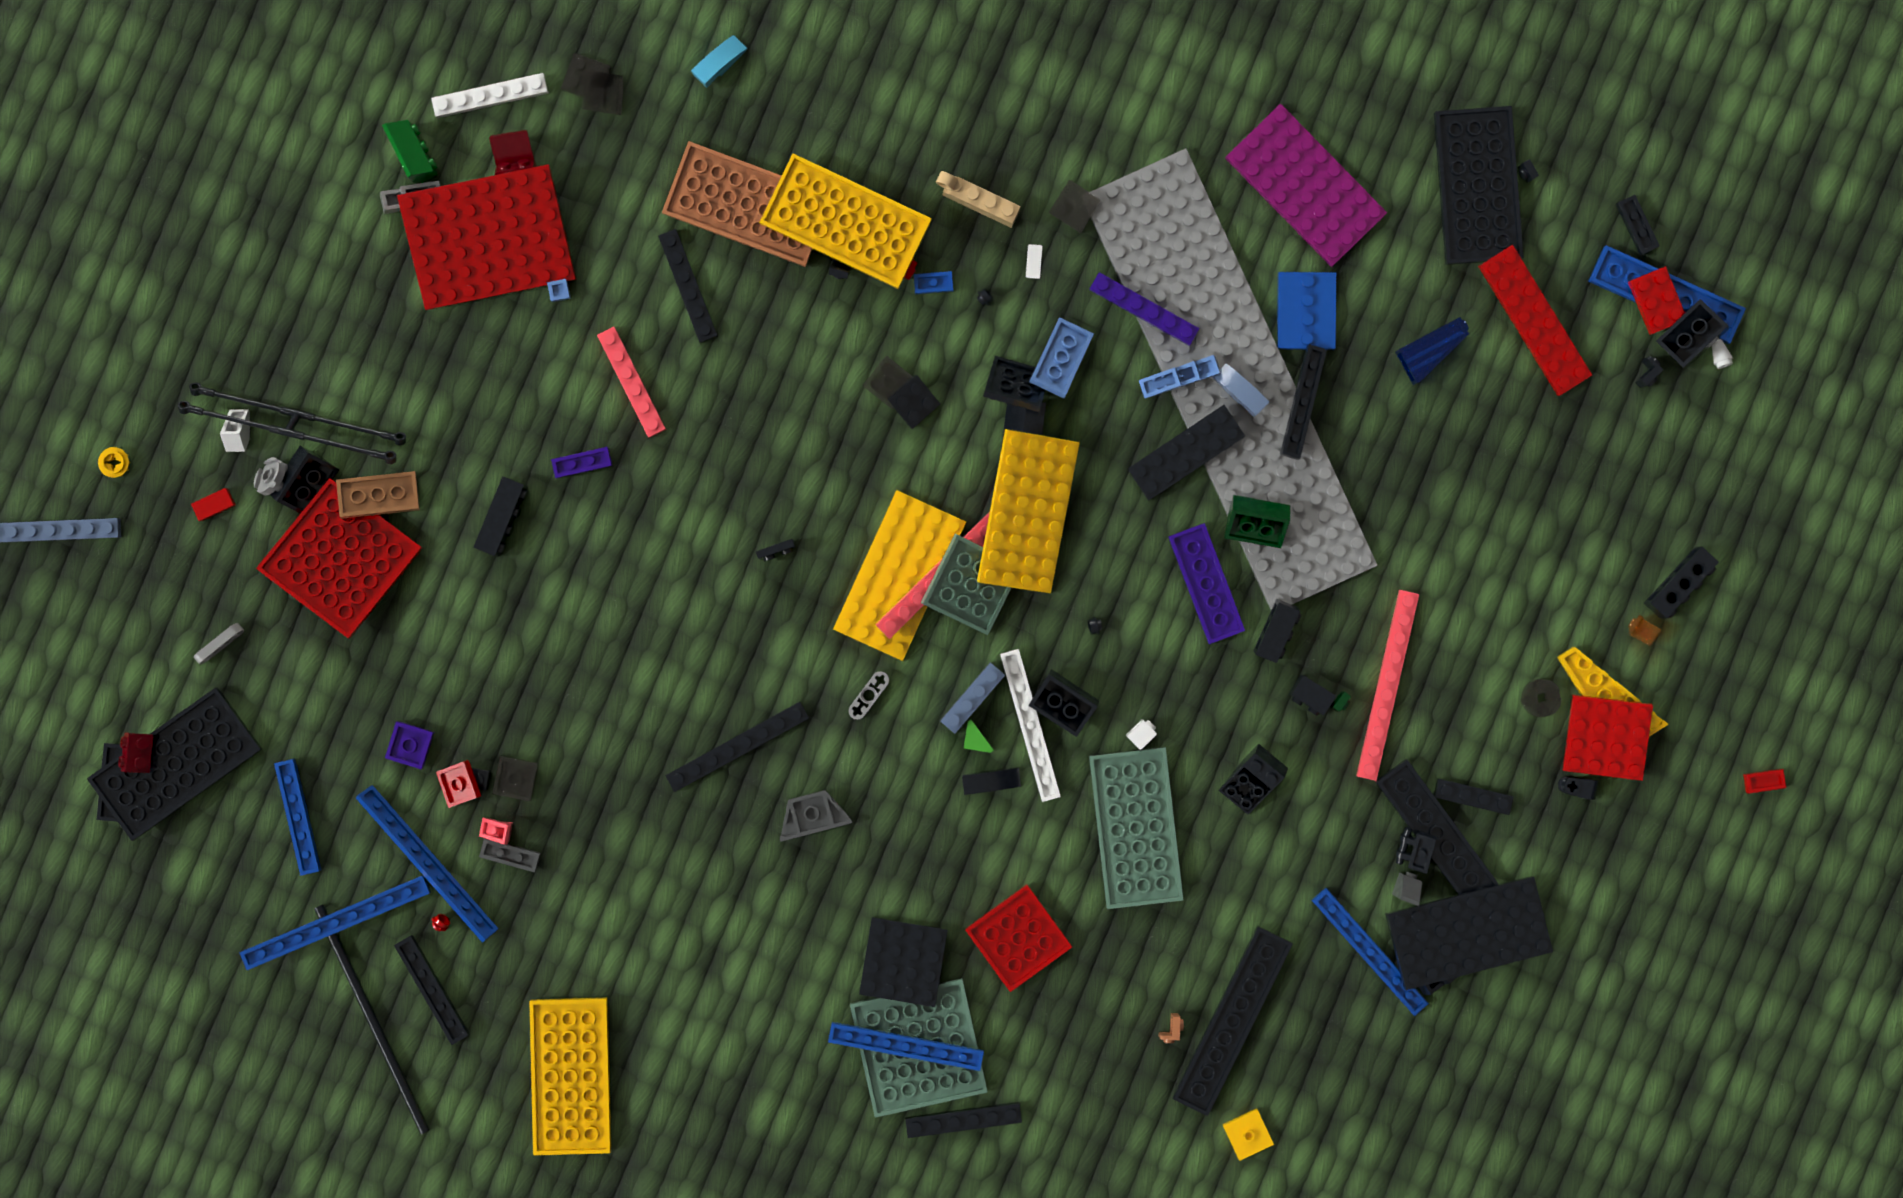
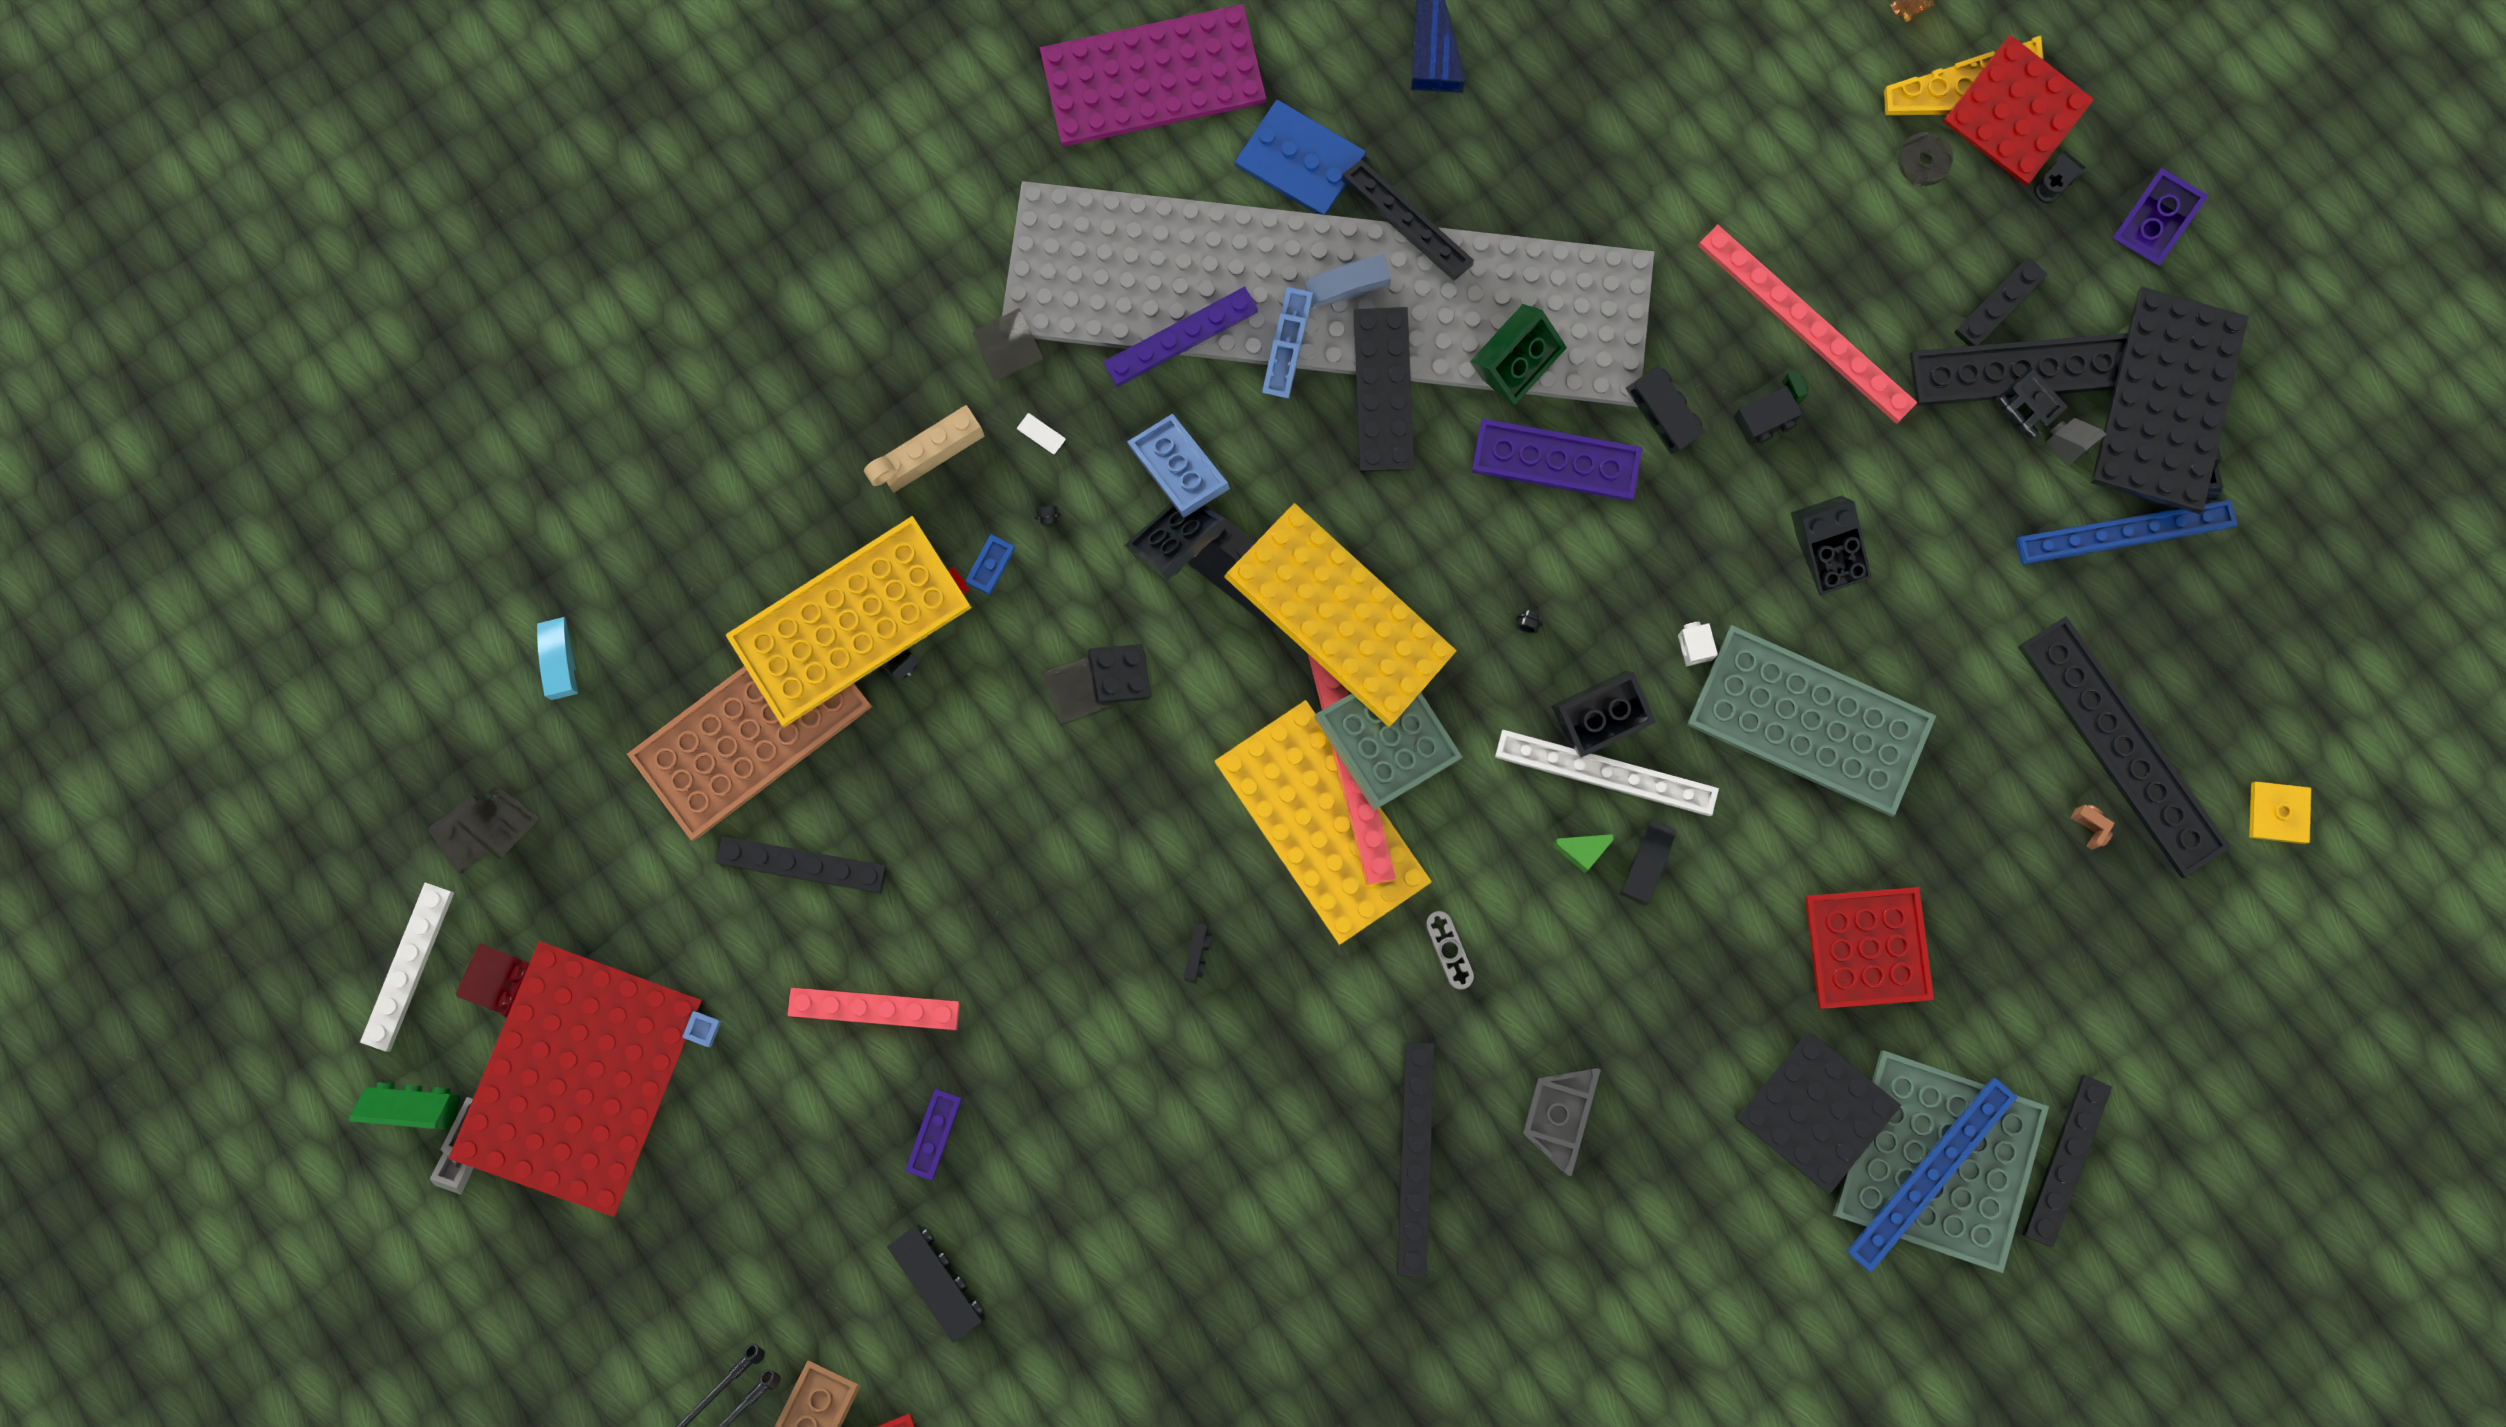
camera: 60 degrees left, 10 degrees down
sand blue brick [940,663,1005,734] -> none
none -> dark purple slope [2113,168,2209,266]

